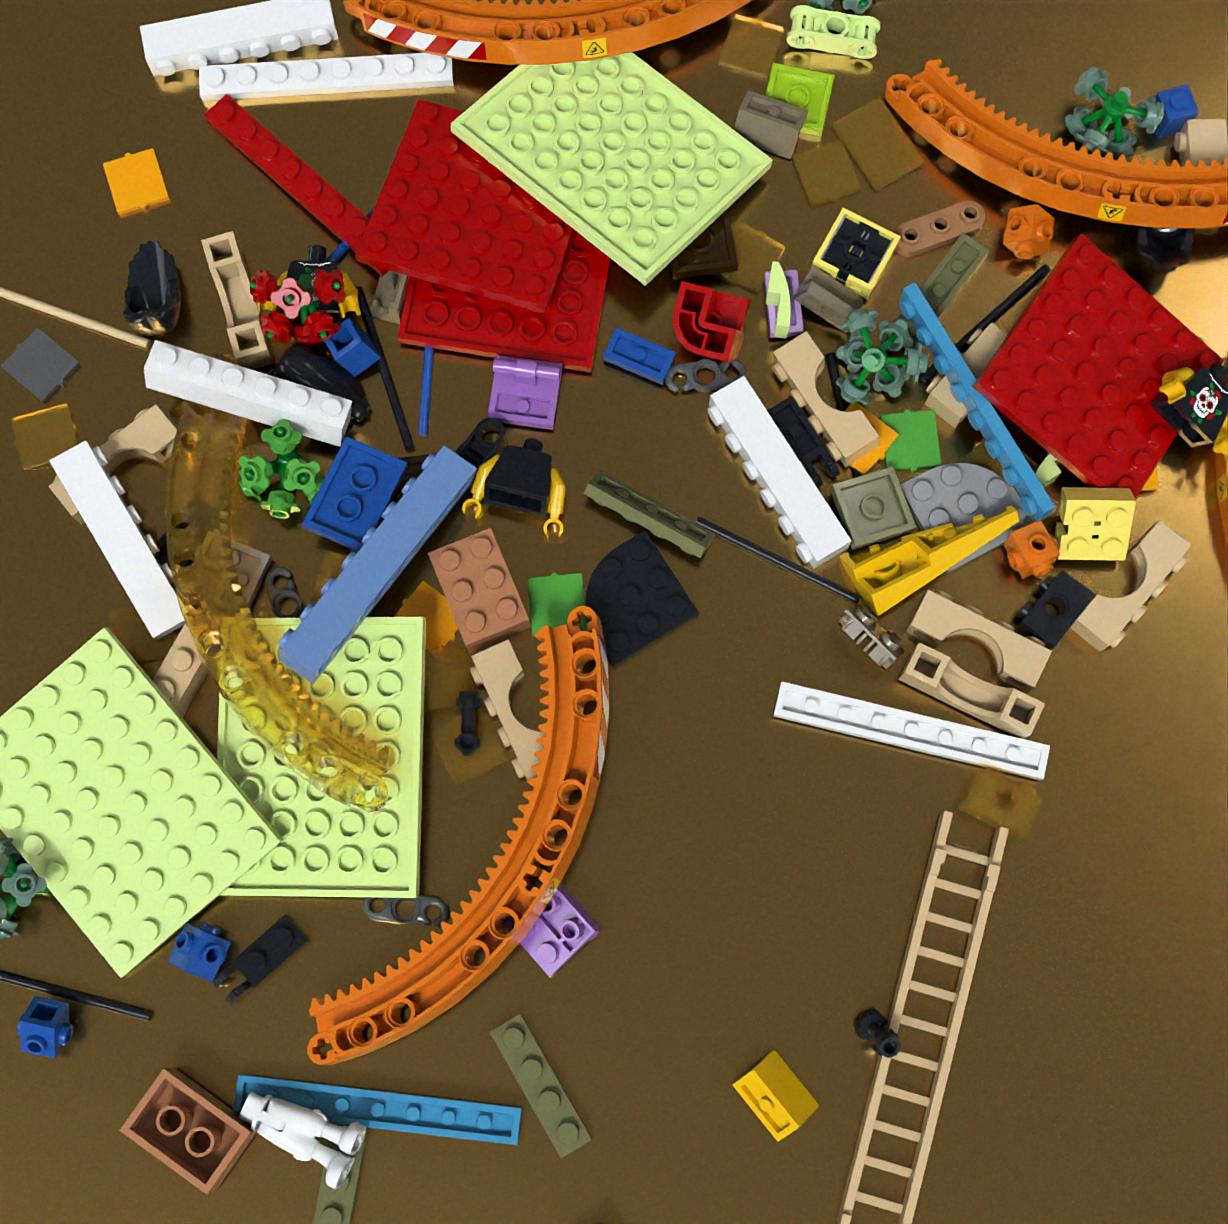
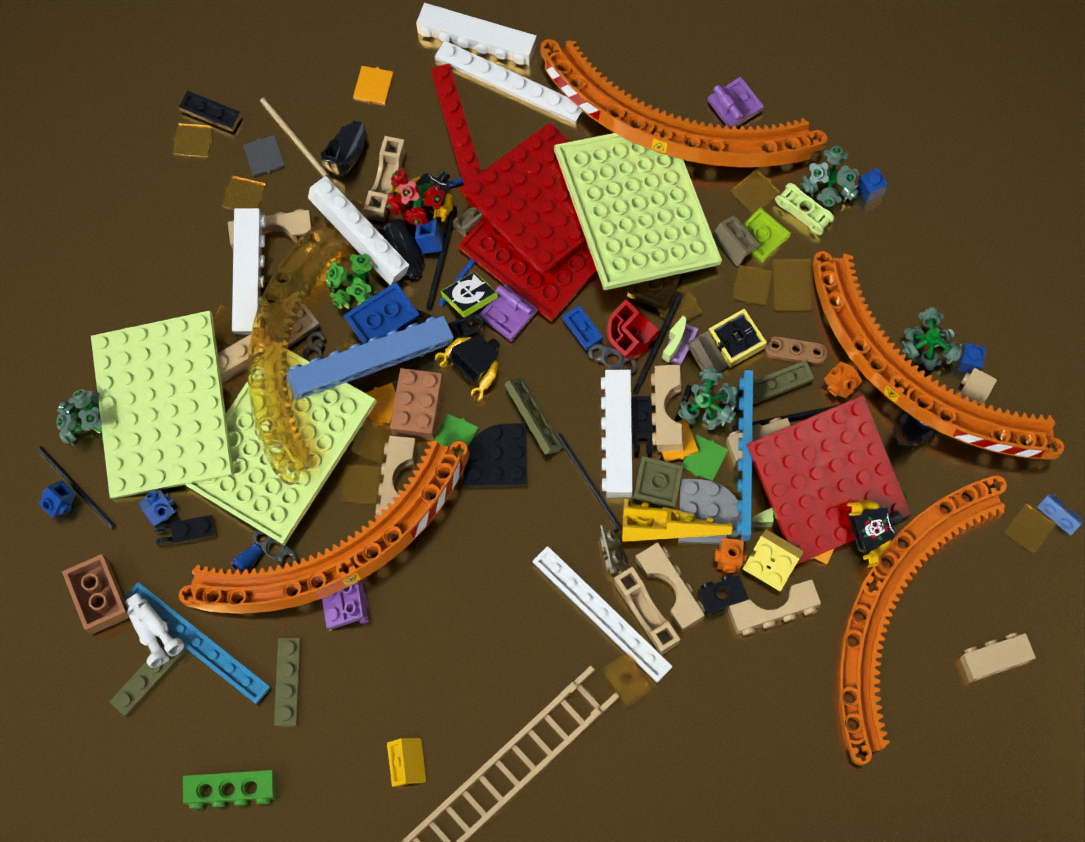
camera: 35 degrees right, 5 degrees down
black bar [454,691,482,756] -> none
black bar [854,1007,901,1058] -> none
none -> blue cone [231,543,263,573]
none -> tile [441,271,498,318]
none -> black axle [633,292,683,394]

